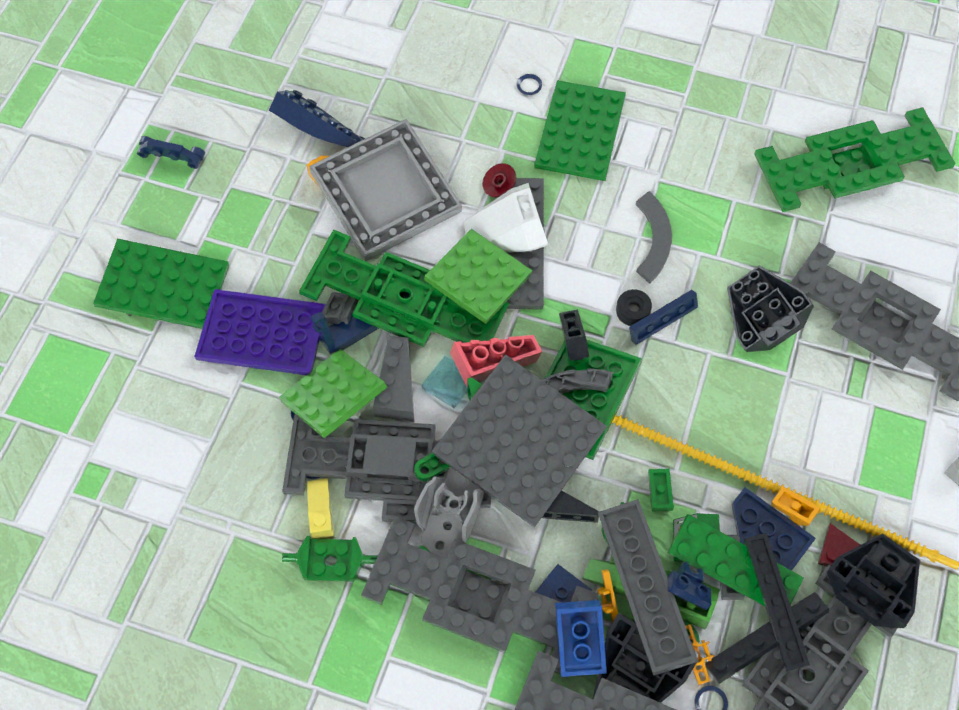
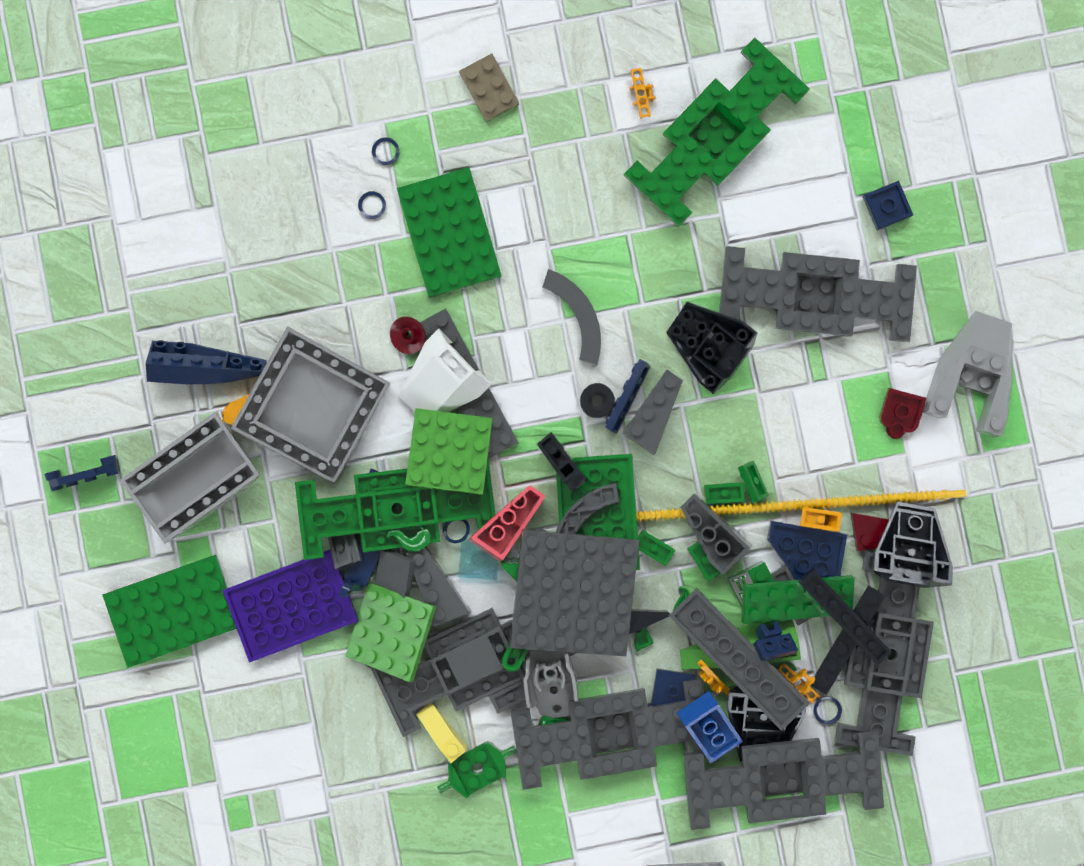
camera: 35 degrees left, 25 degrees up
none -> light grey slope [120,412,260,543]
none -> dark blue piece [372,137,400,165]
none -> dark grey tile [375,549,415,598]
none -> green piece [387,525,431,552]
none -> dark blue piece [443,520,470,544]
none -> dark tan plate [459,53,519,122]
none -> dark grey wedge [622,370,683,455]
none -> light orange piece [629,68,656,119]
none -> green tile [634,627,654,652]
none -> green plate [638,530,675,566]
none -> dark grey wedge [680,494,752,575]
none -> green plate [704,482,745,504]
none -> green plate [738,460,769,503]
none -> dark red plate [879,388,927,439]

